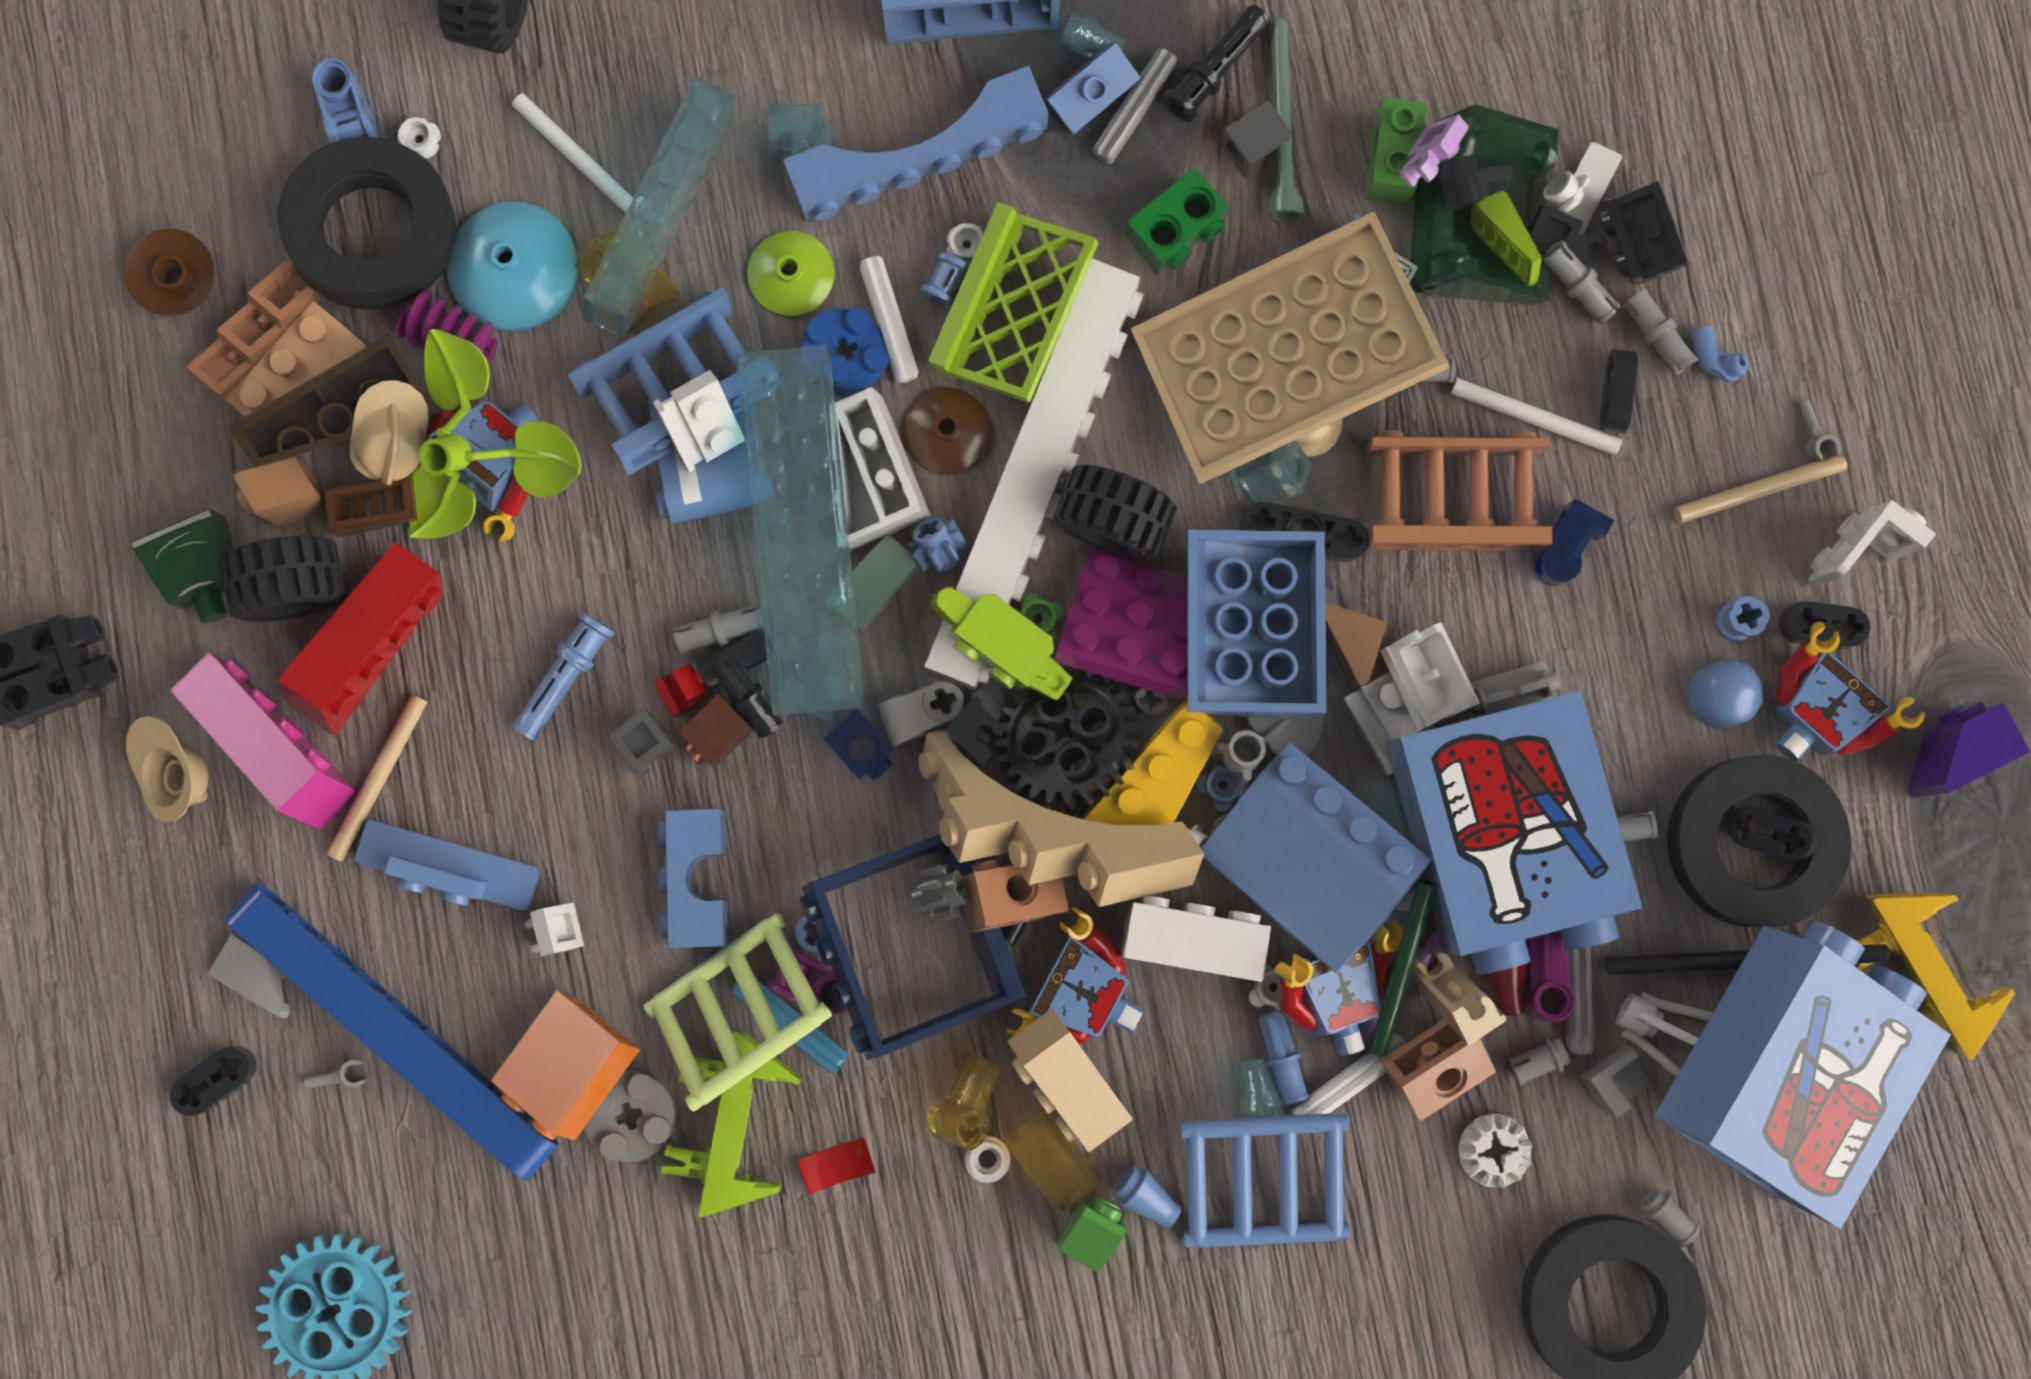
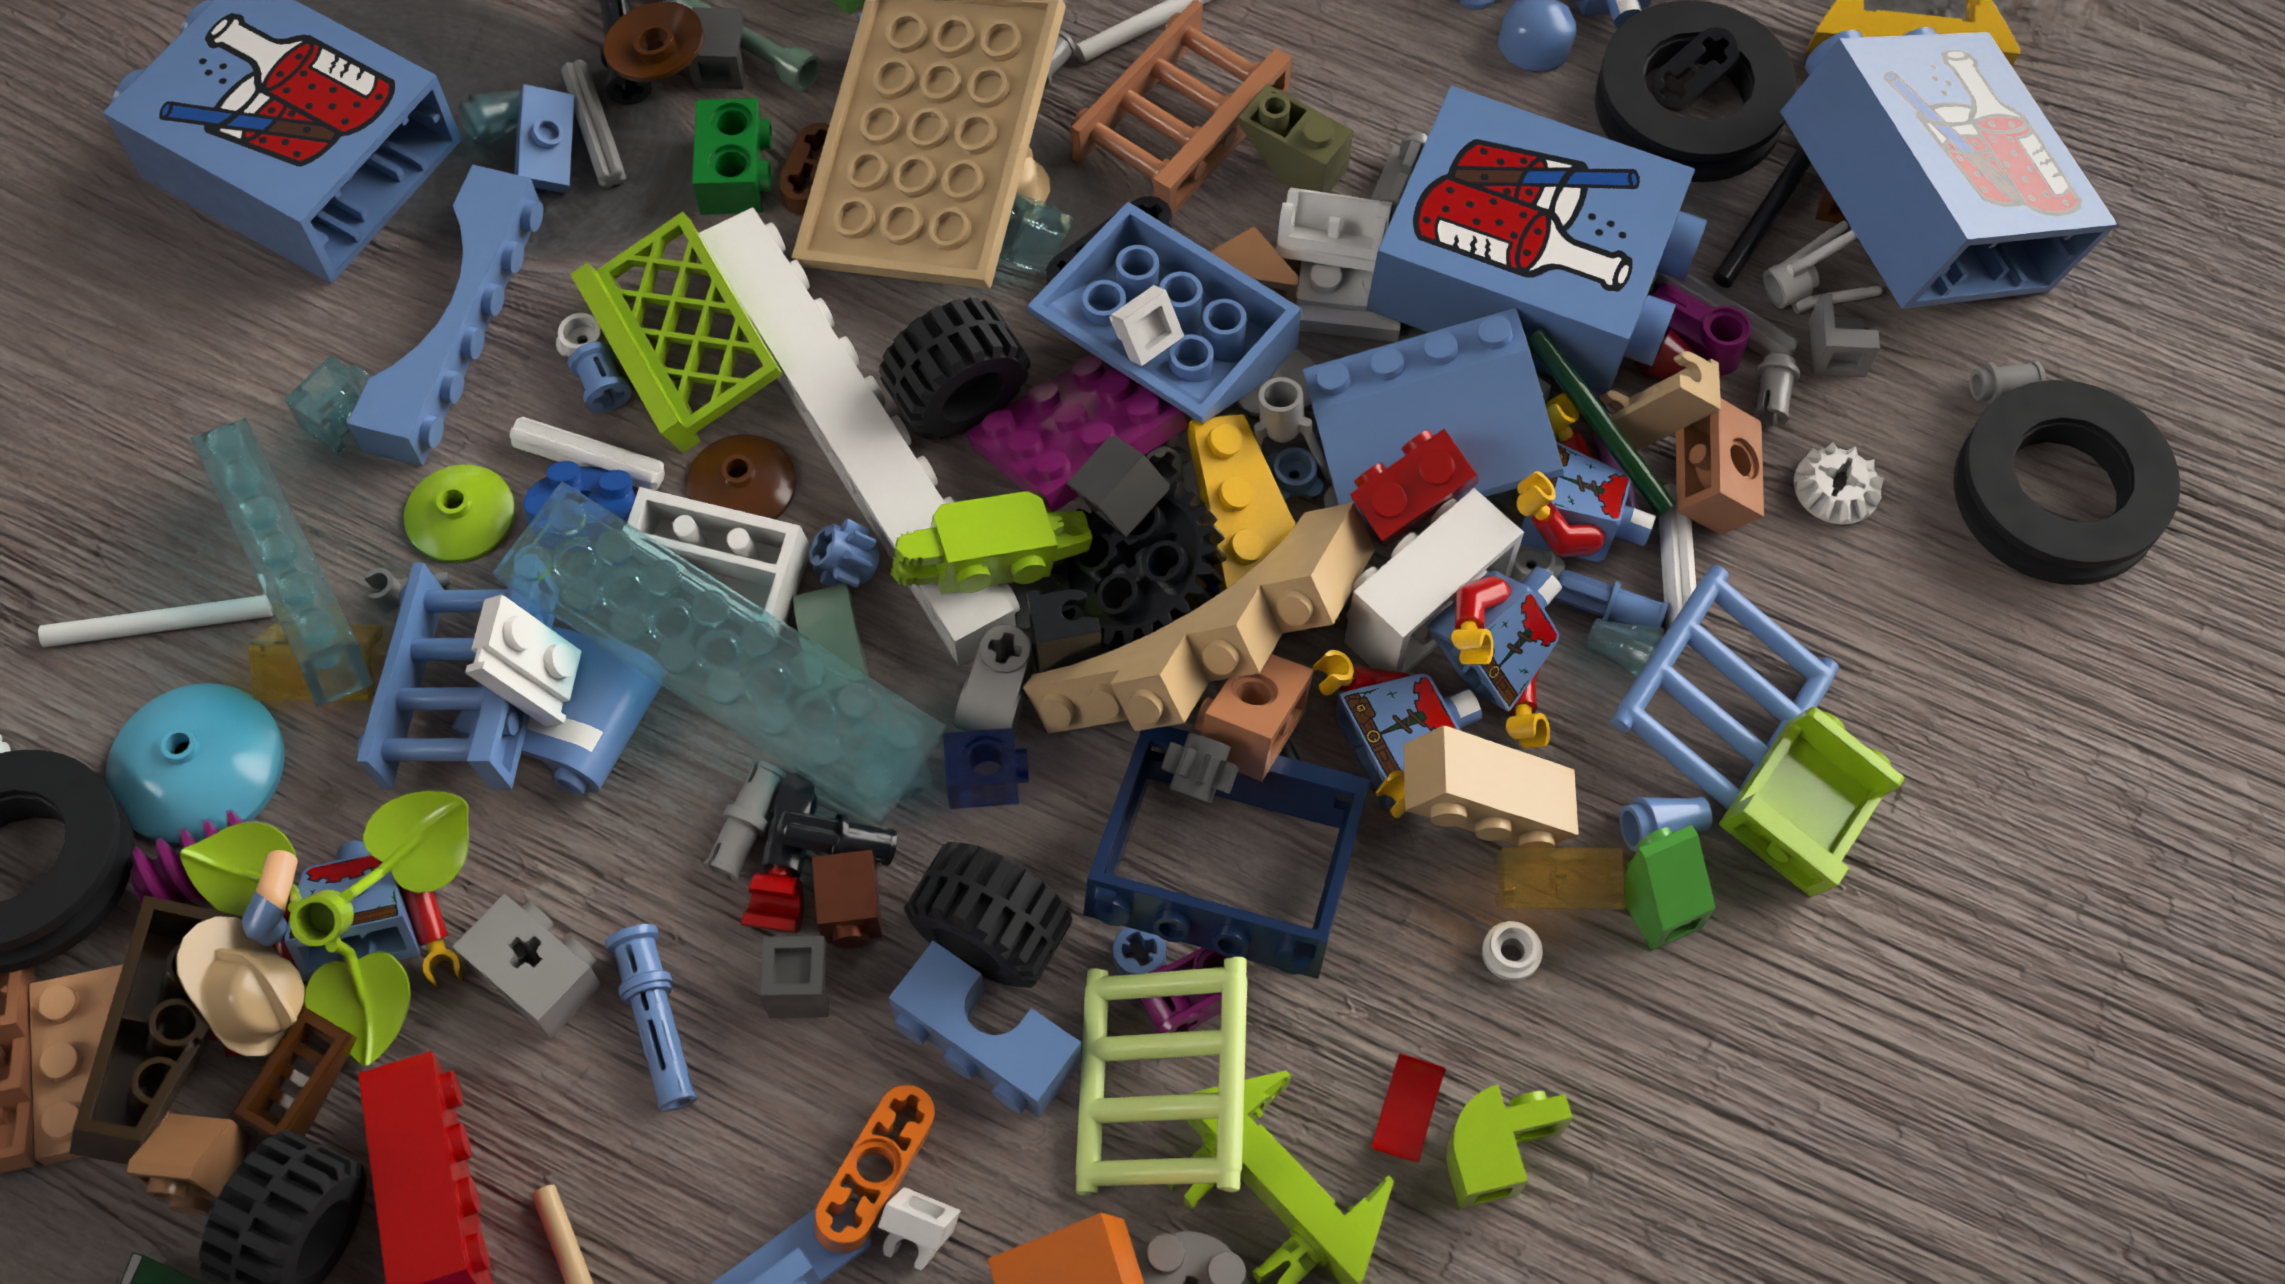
camera: 50 degrees left, 20 degrees down
dark azure axle [732,977,848,1074] -> none
clear yellow piece [927,1052,1003,1150] -> none
clear blue leg [1535,499,1614,586] -> none
none -> arm [242,850,298,946]
none -> light grey hand [364,568,450,610]
none -> light grey brick [452,893,602,1039]
none -> reddish brown dish [603,1,704,82]
none -> reddish brown beam [779,123,829,215]
none -> orange beam [814,1085,935,1254]
none -> black tyre [904,842,1072,988]
none -> dark grey panel [1067,435,1170,537]
none -> white tile [1109,285,1184,366]
none -> olive slope [1238,84,1354,193]
none -> red brick [1350,428,1478,548]
none -> torso [1427,566,1562,749]
none -> lime brick [1446,1084,1573,1210]
none -> lime panel [1718,707,1905,898]

